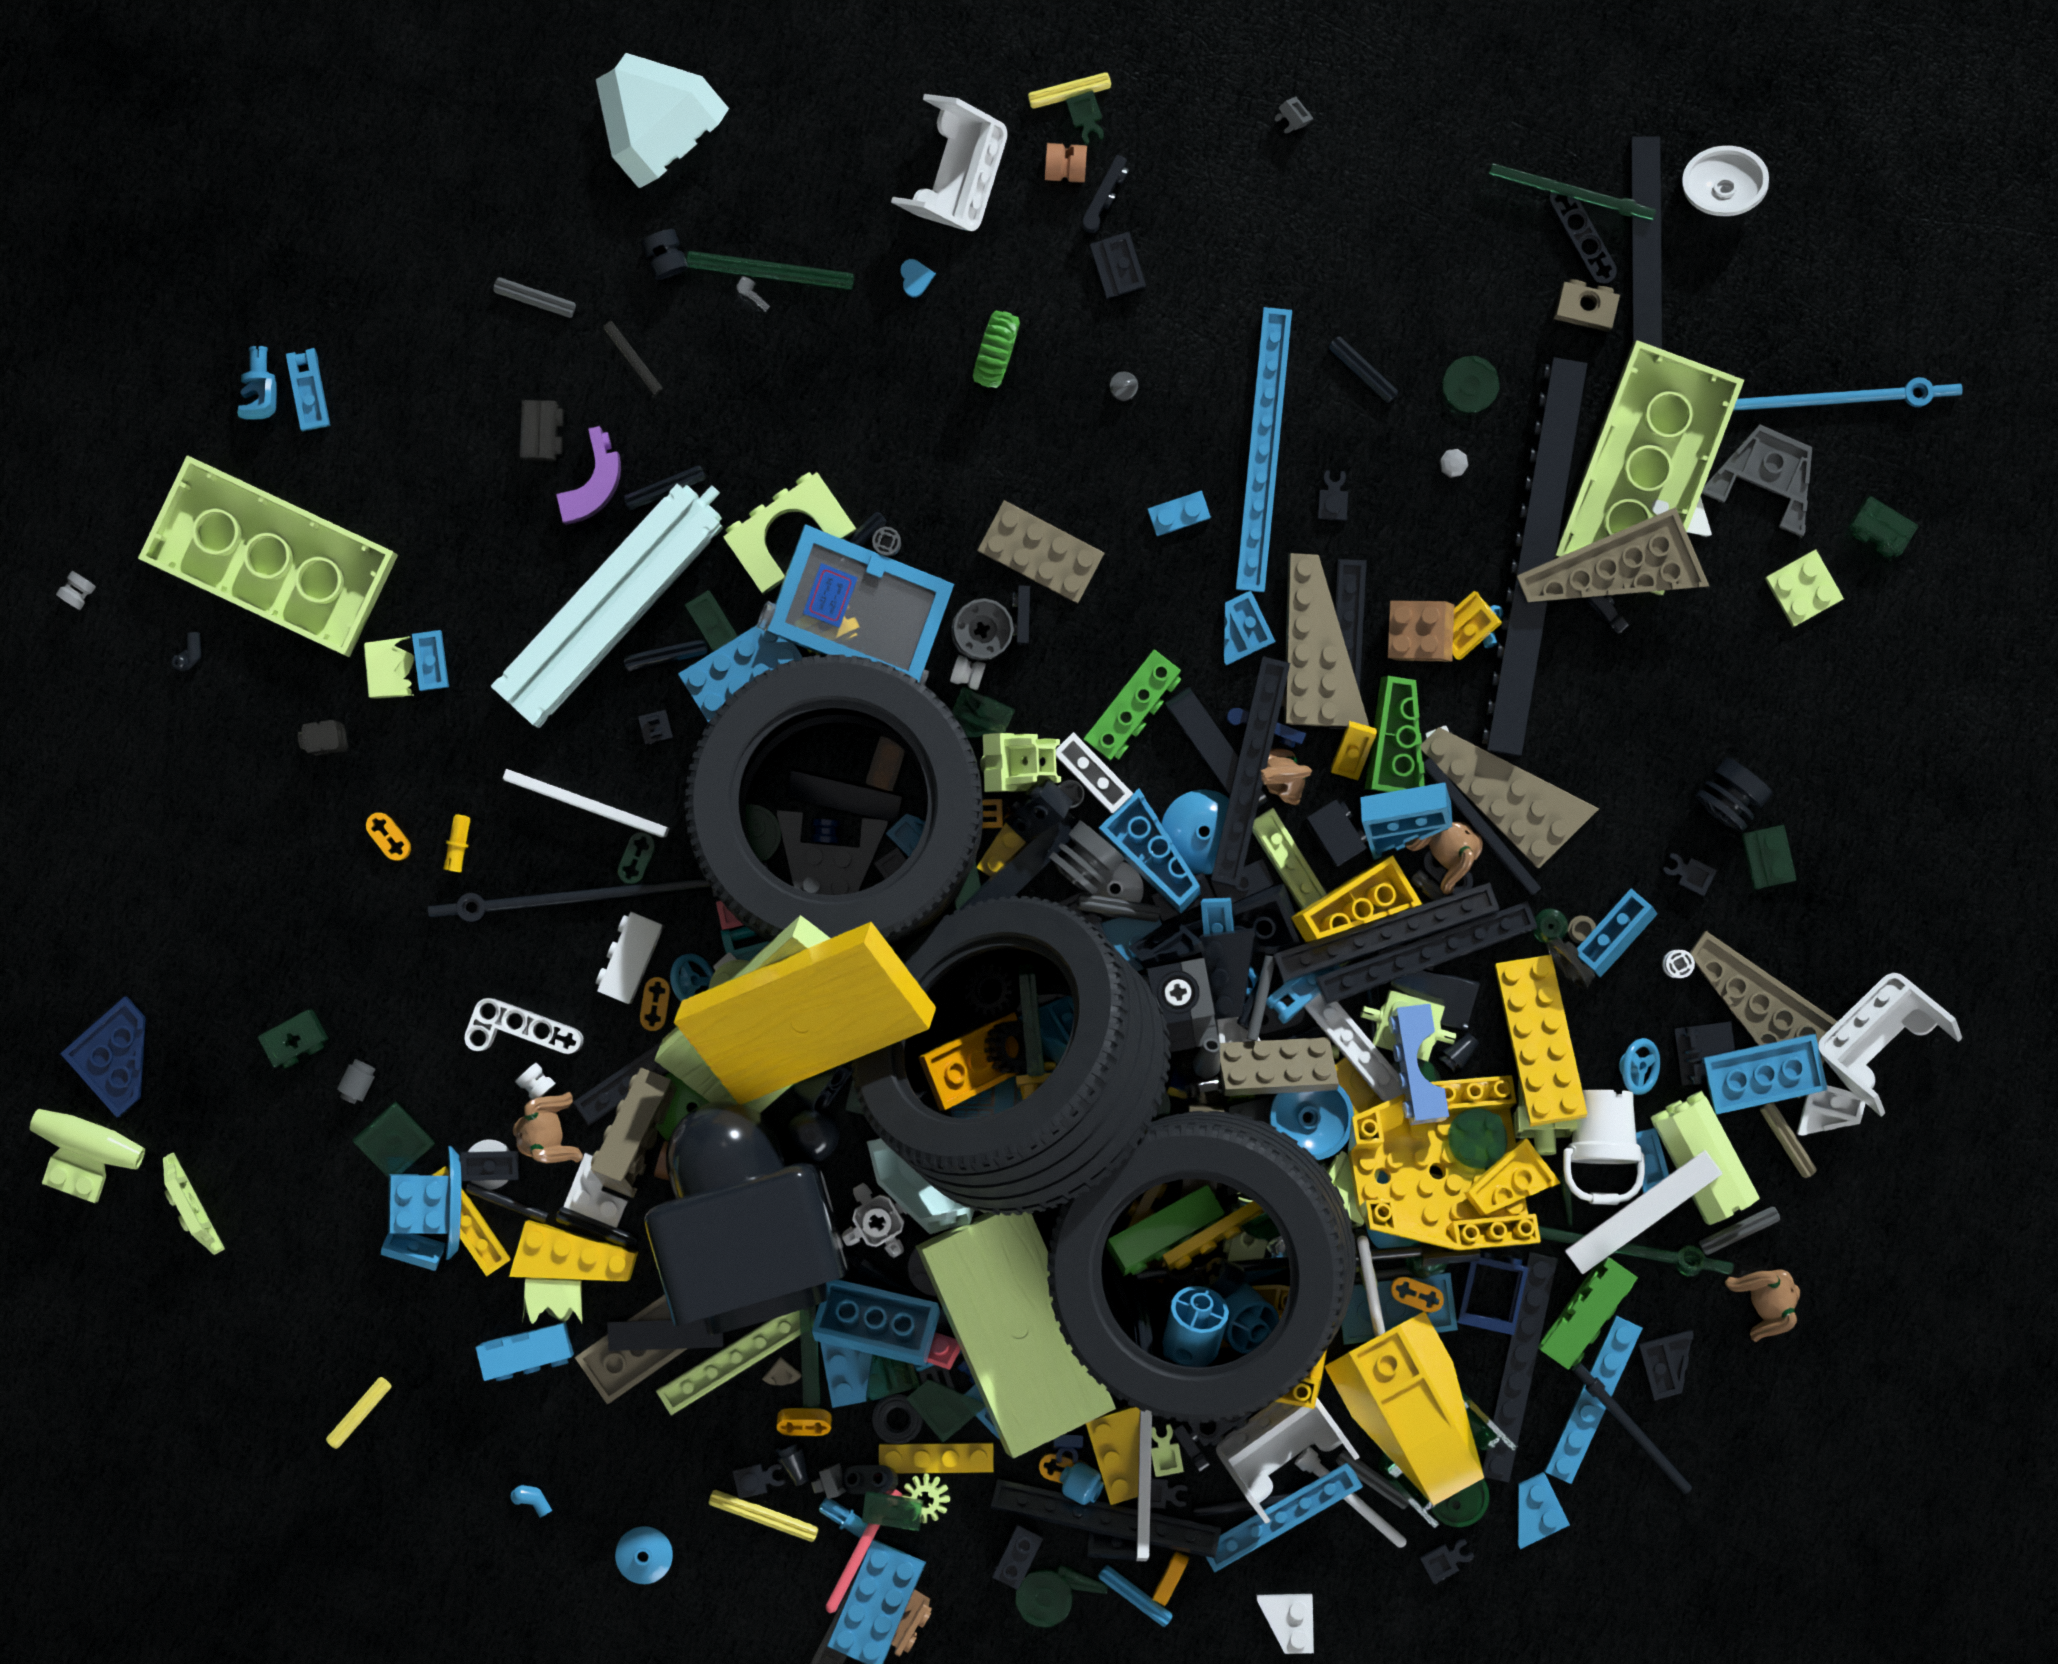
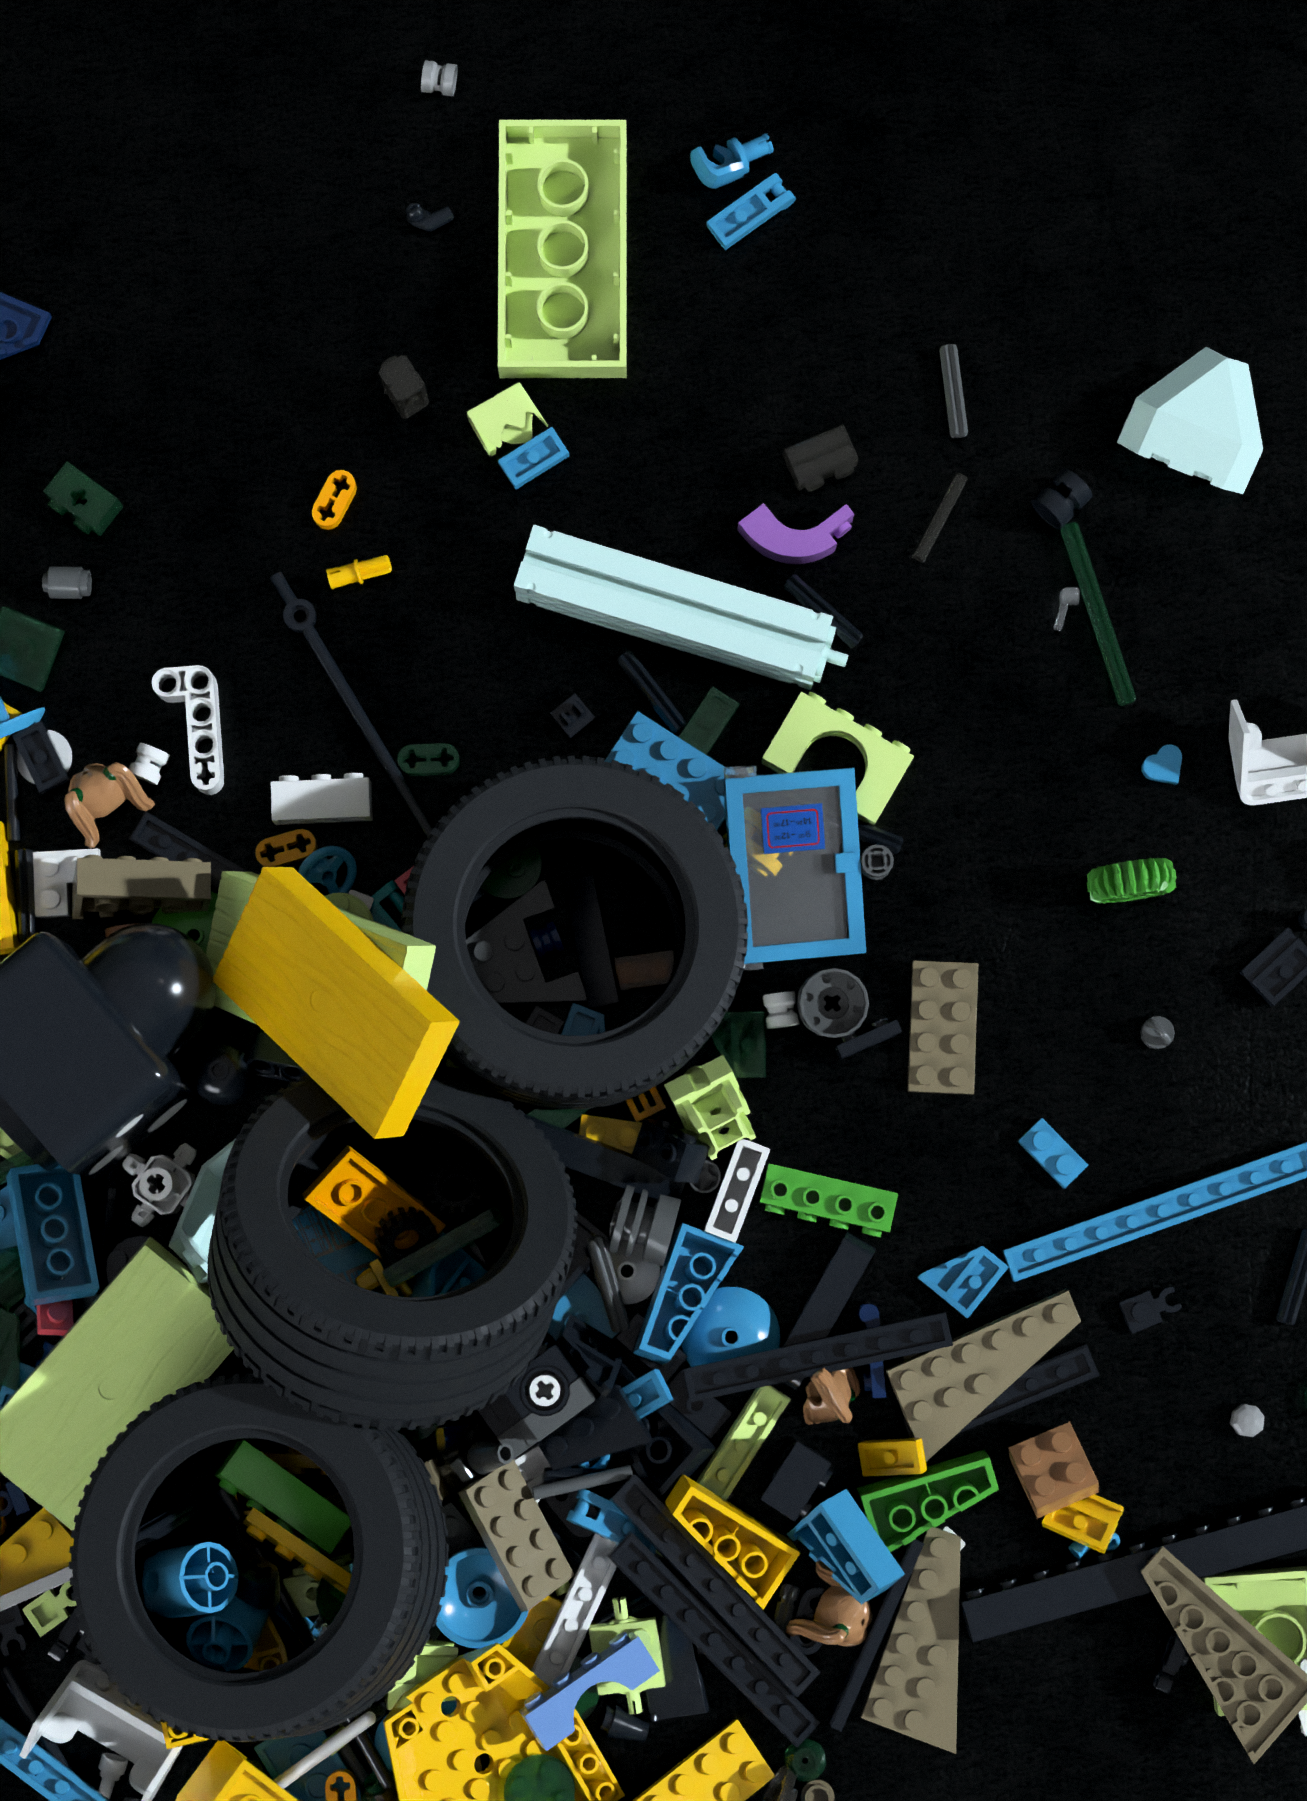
camera: 65 degrees right, 5 degrees down
white tile [503,769,669,838] -> none

